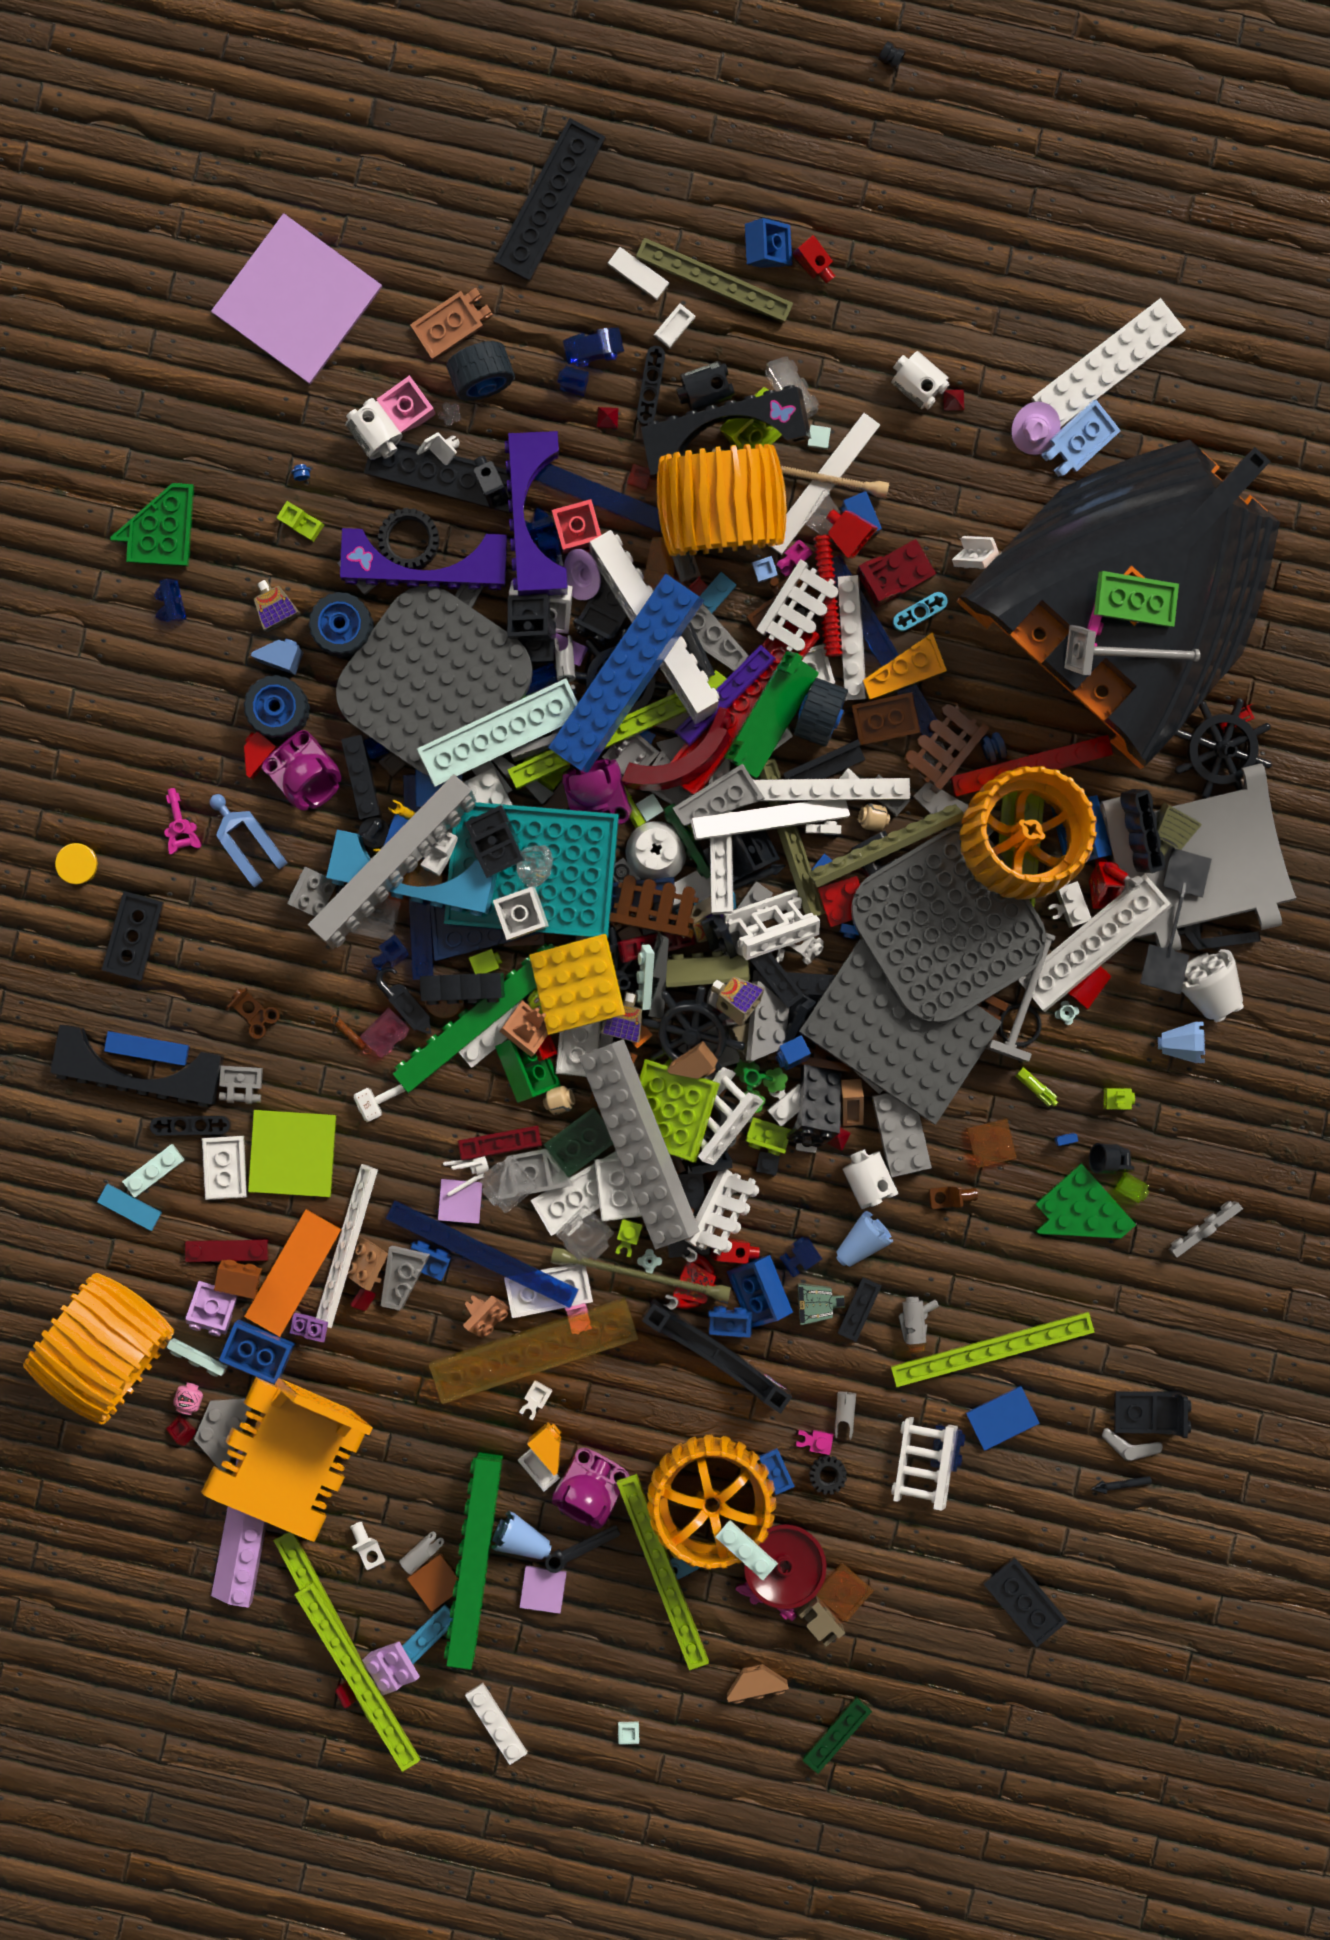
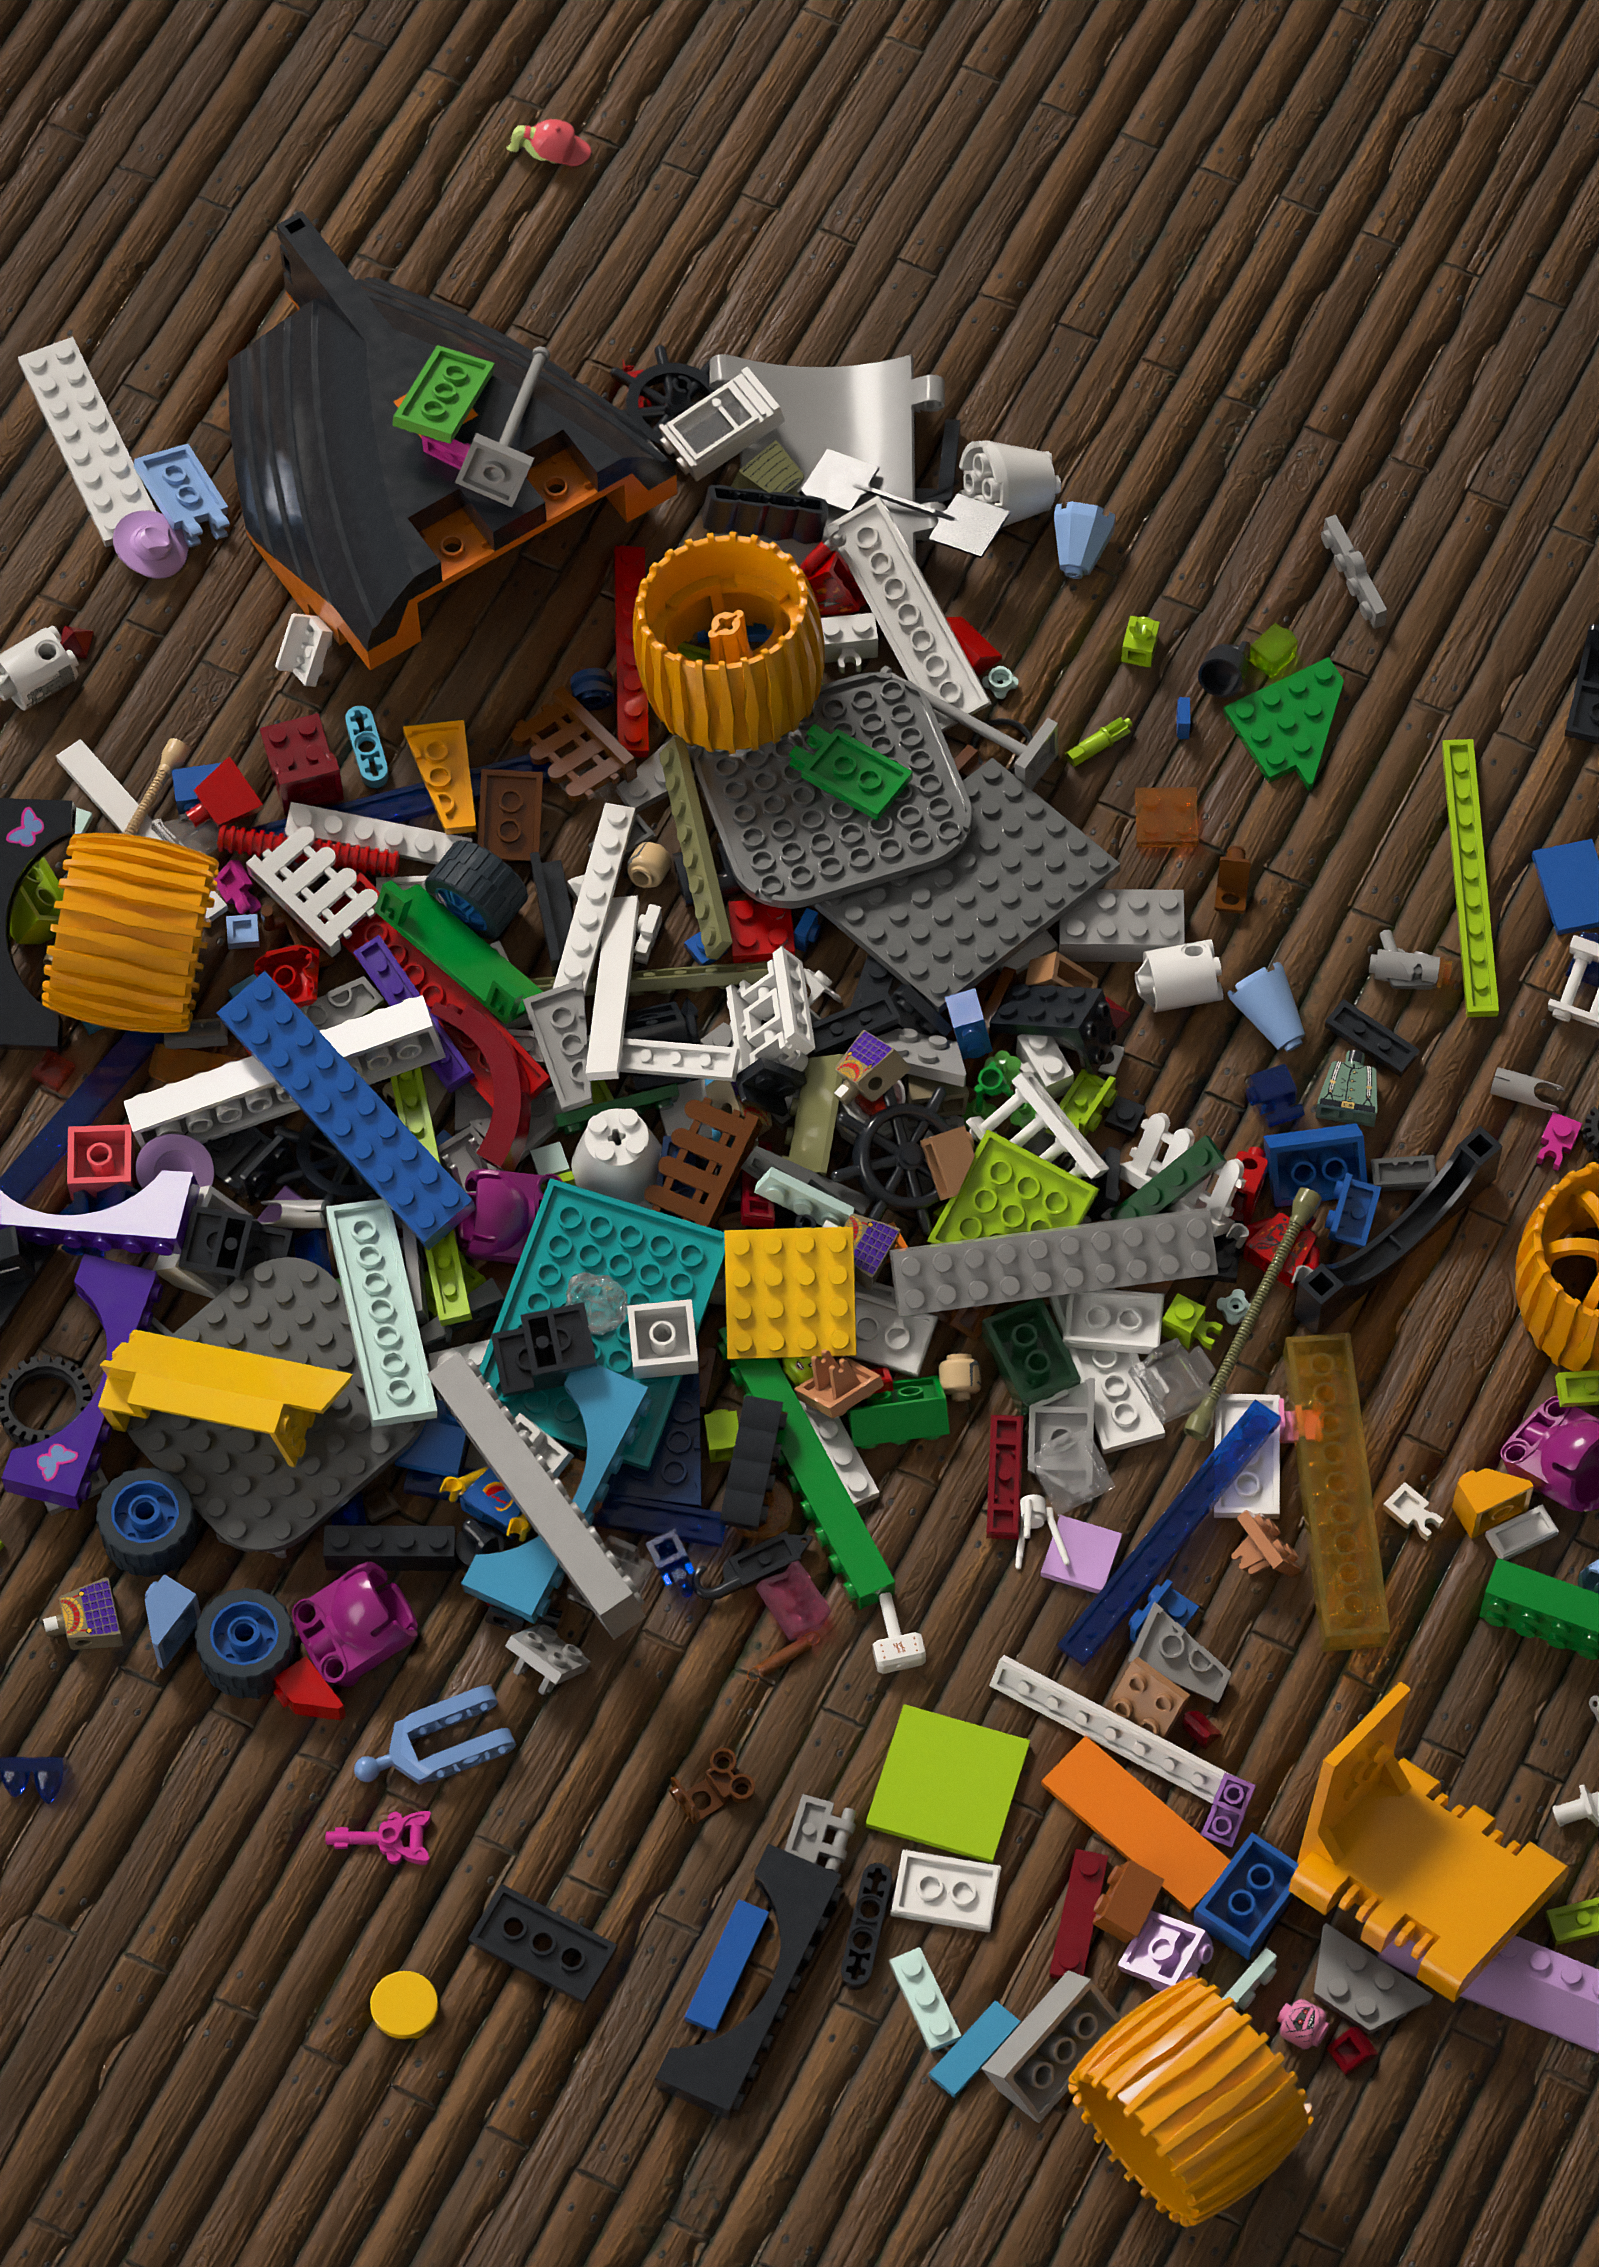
camera: 75 degrees left, 25 degrees down
none -> yellow panel [98,1329,353,1467]
none -> red slope [254,945,320,1008]
none -> white door [659,367,785,481]
none -> green tile [789,724,913,821]
none -> light grey slope [981,1971,1122,2123]
none -> dark green plate [1109,1135,1227,1220]
none -> dark grey plate [1370,1155,1437,1192]

